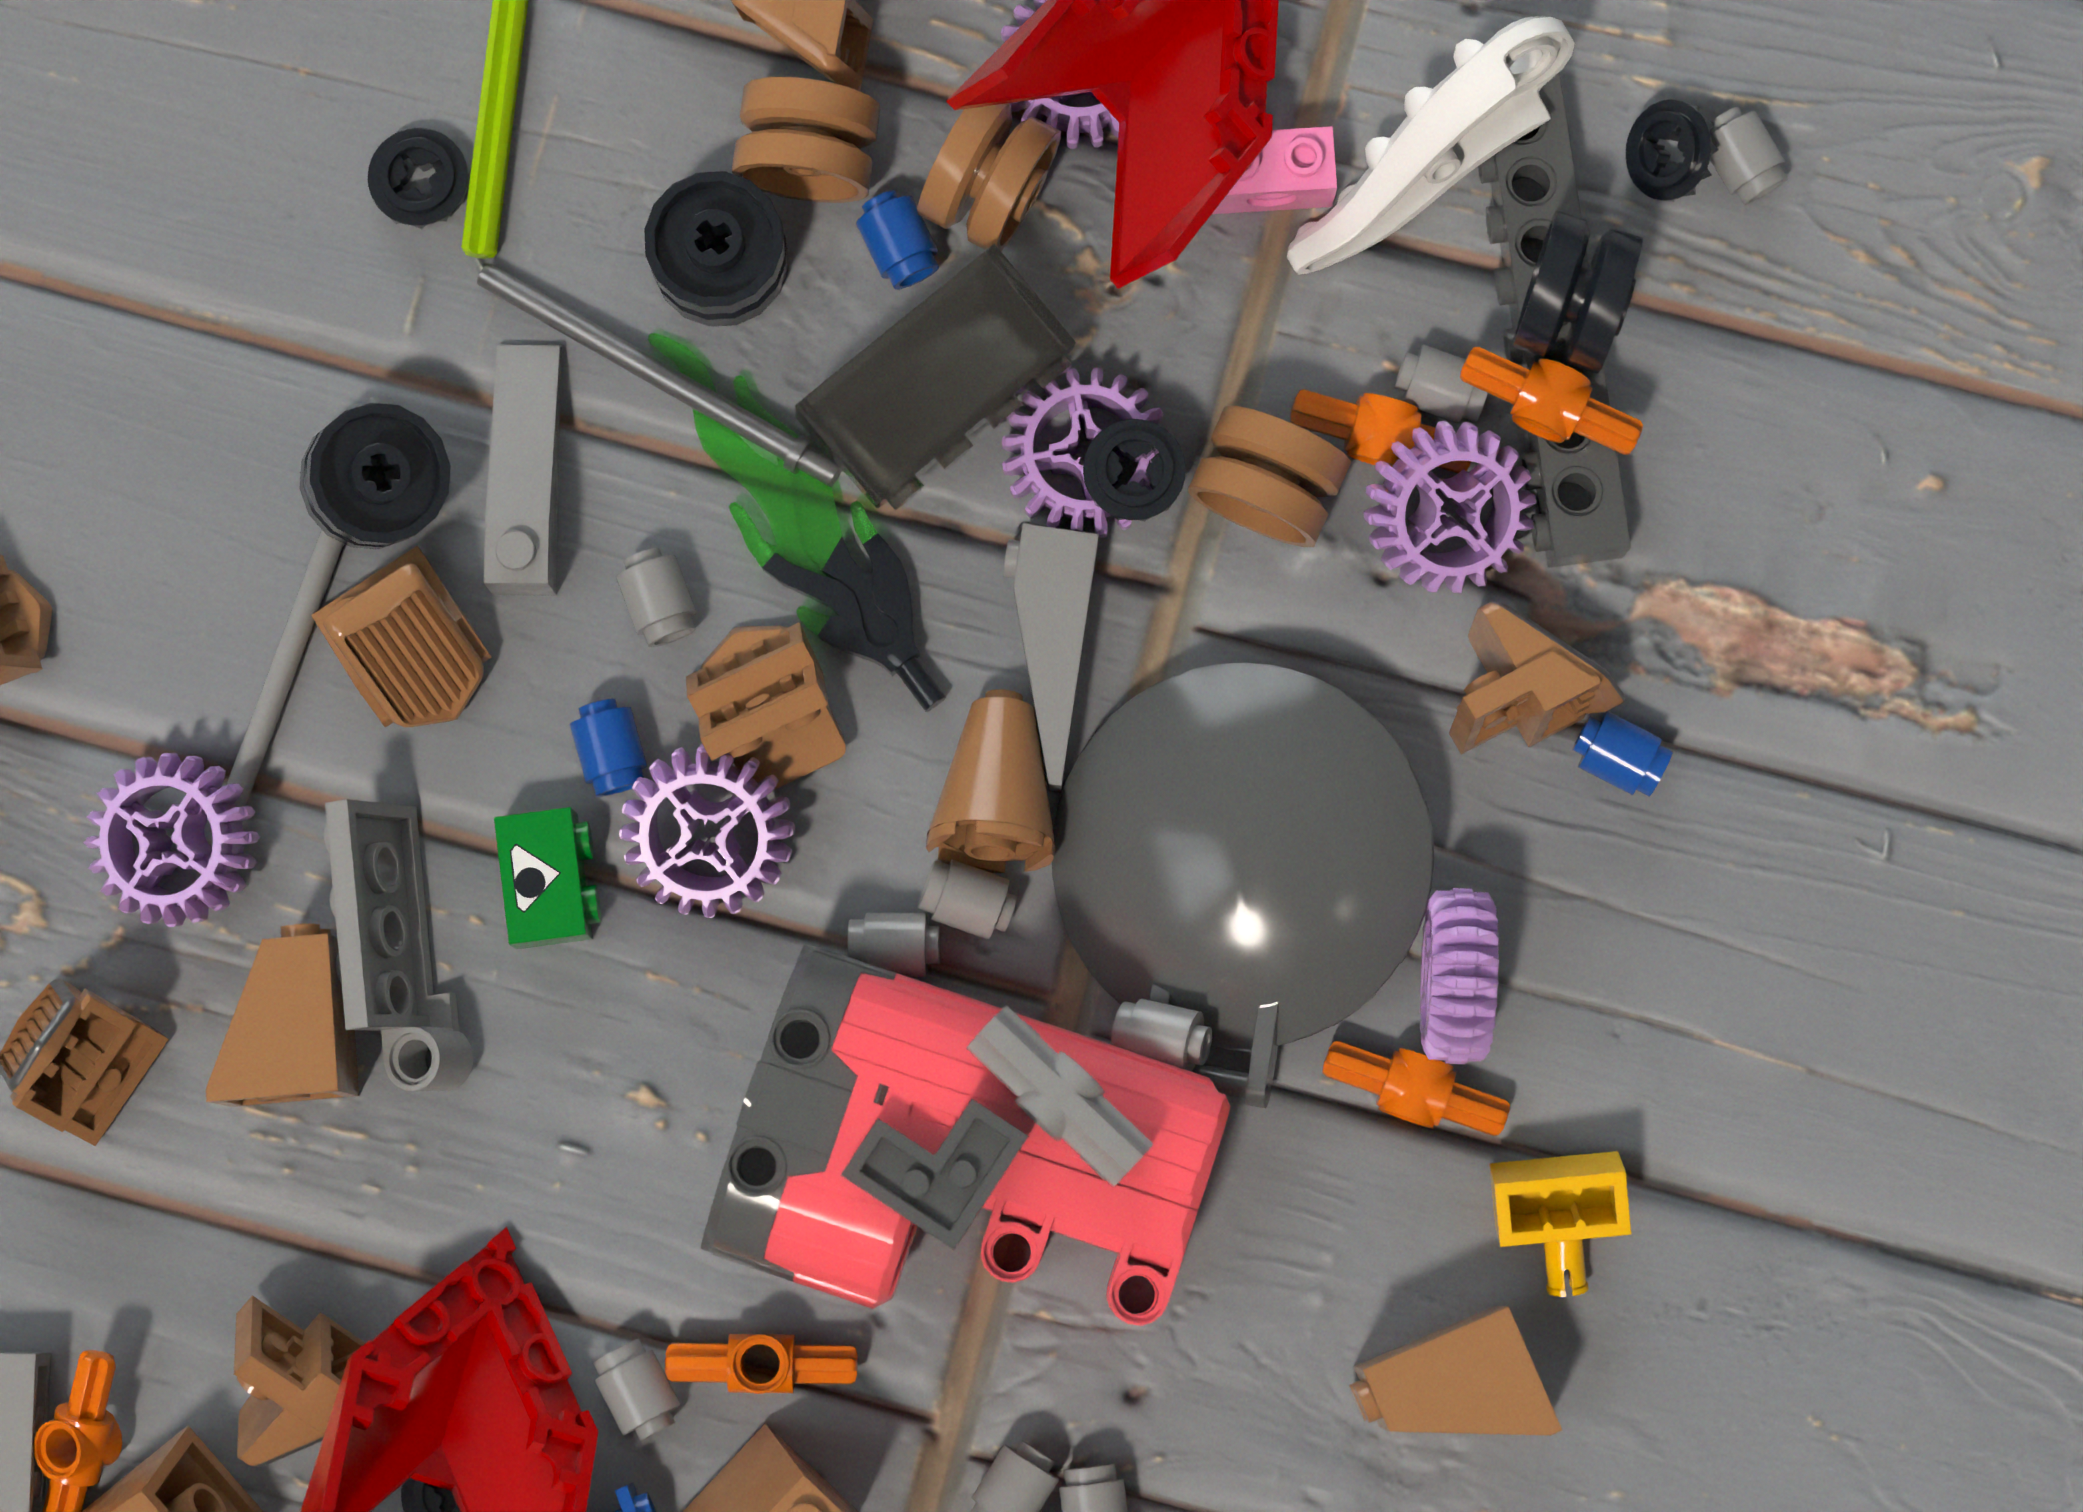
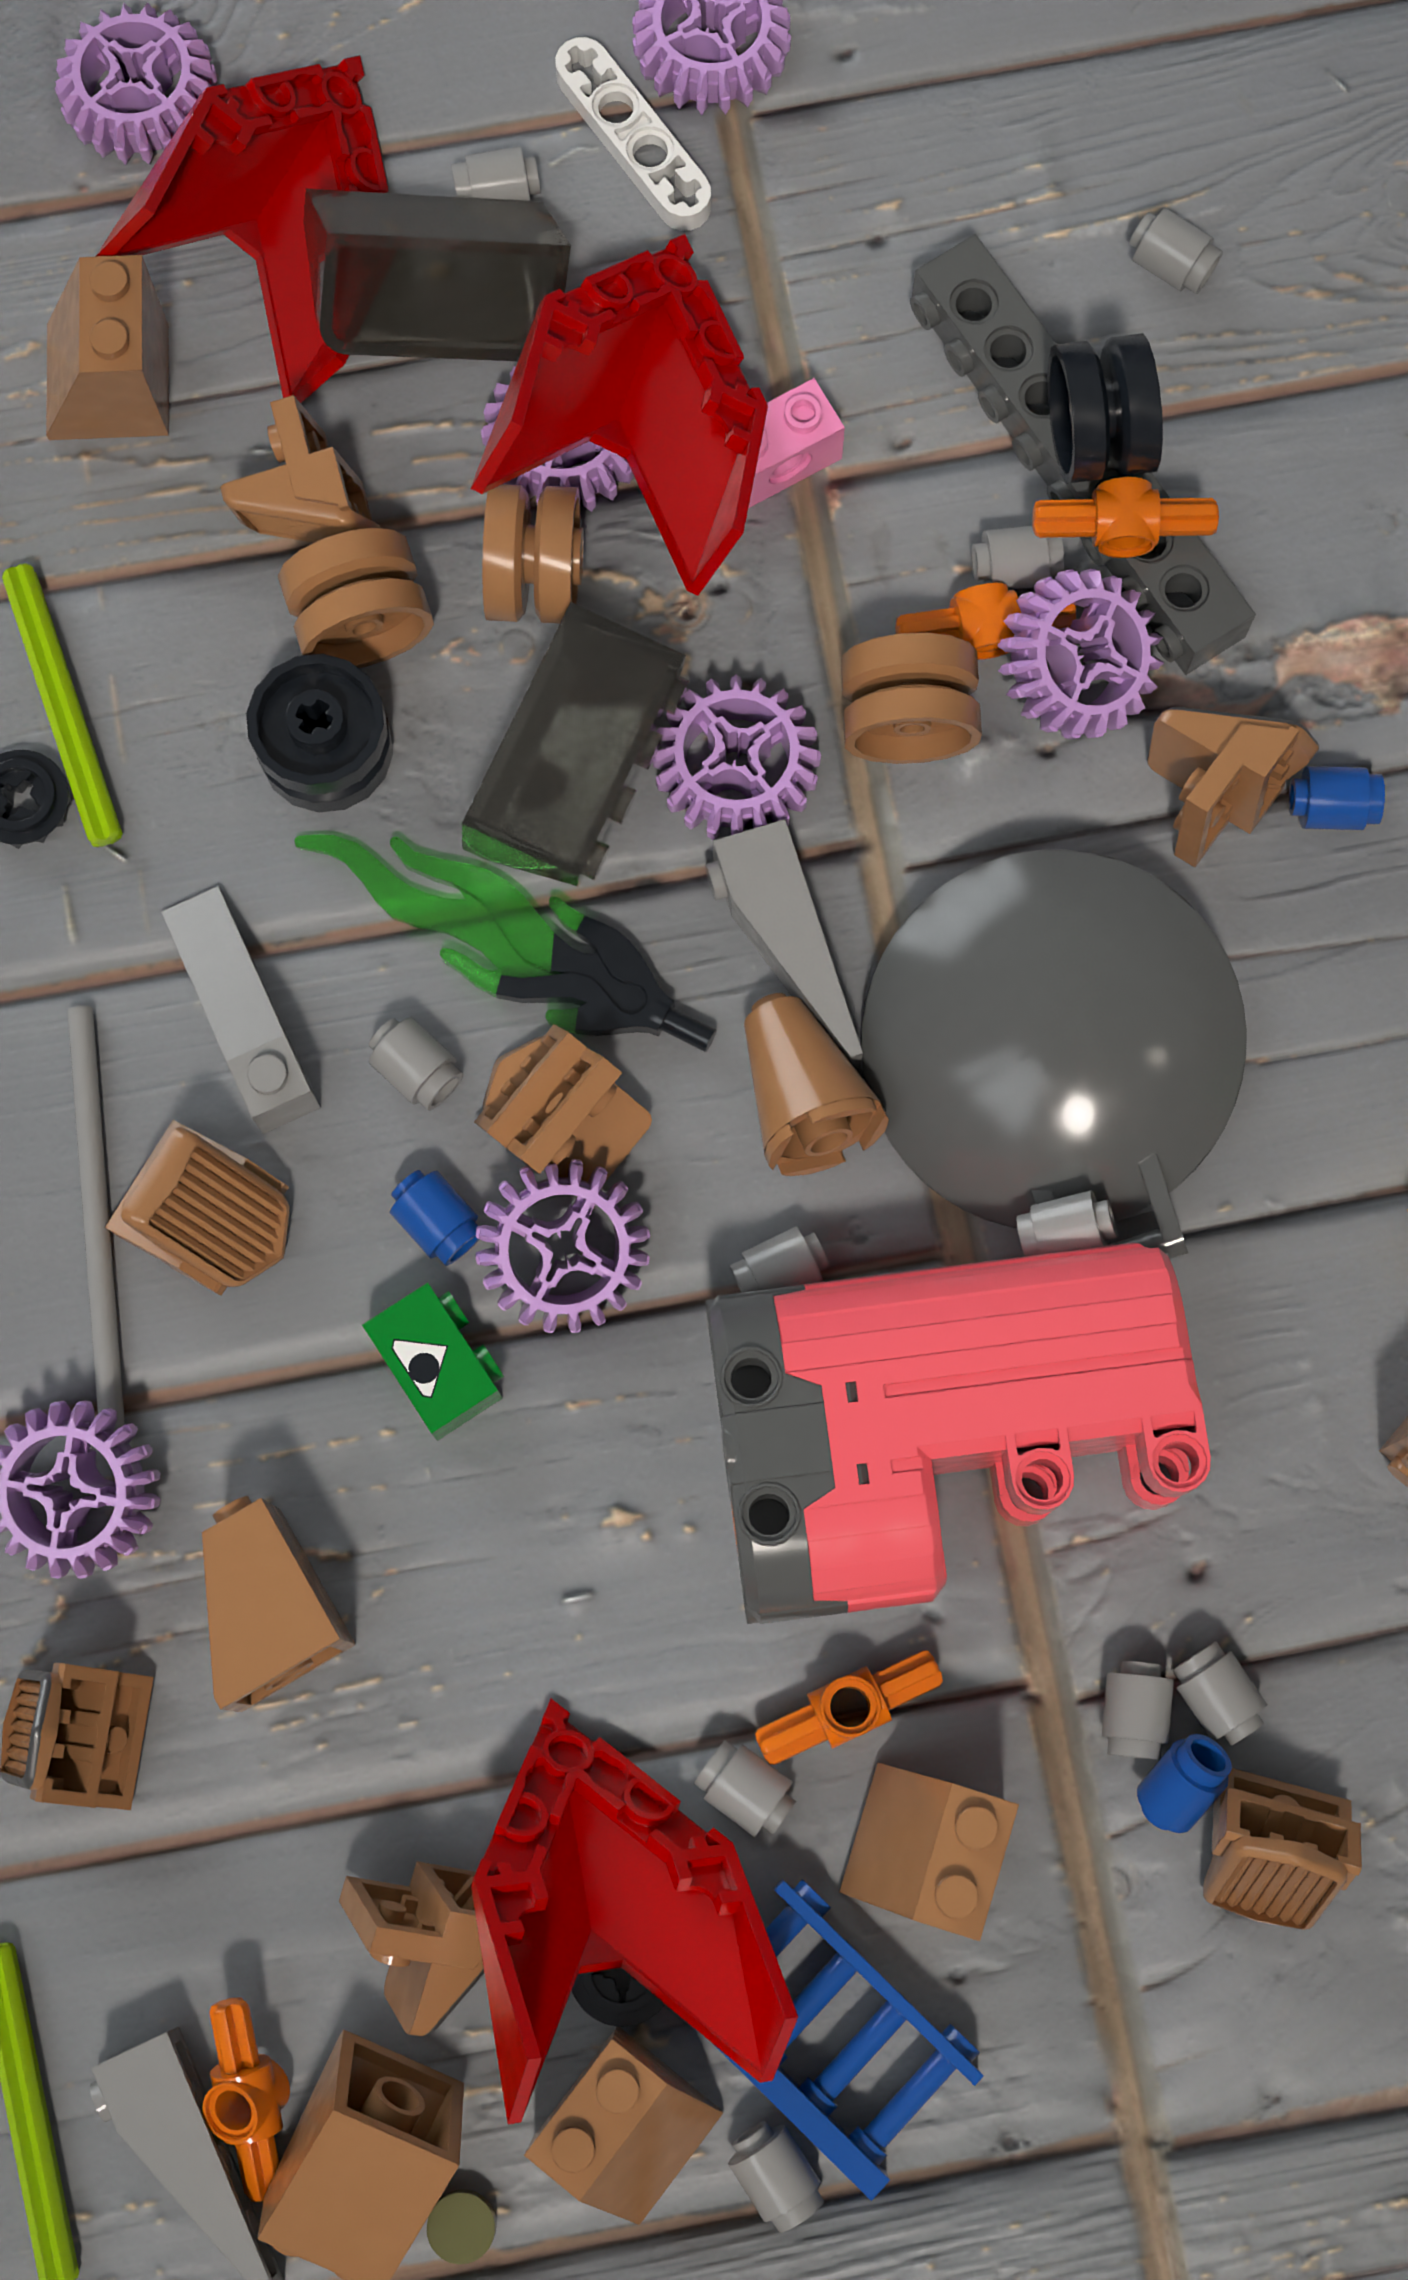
camera: 25 degrees left, 5 degrees down
black wheel [299,403,451,549] -> none
light grey hinge [324,799,473,1092] -> none
flat silver bar [477,263,843,487] -> none
dark grey plate [841,1099,1029,1250] -> none
blue brick [856,190,939,290] -> none
light grey brick [918,859,1017,940] -> none
light grey piece [966,1005,1154,1188] -> none
black gear [1083,419,1186,522] -> none
white animal [1287,16,1575,274] -> none
orange axle [1322,1040,1510,1136] -> none
lavender gear [1419,888,1499,1064] -> none
black gear [1625,99,1719,202] -> none

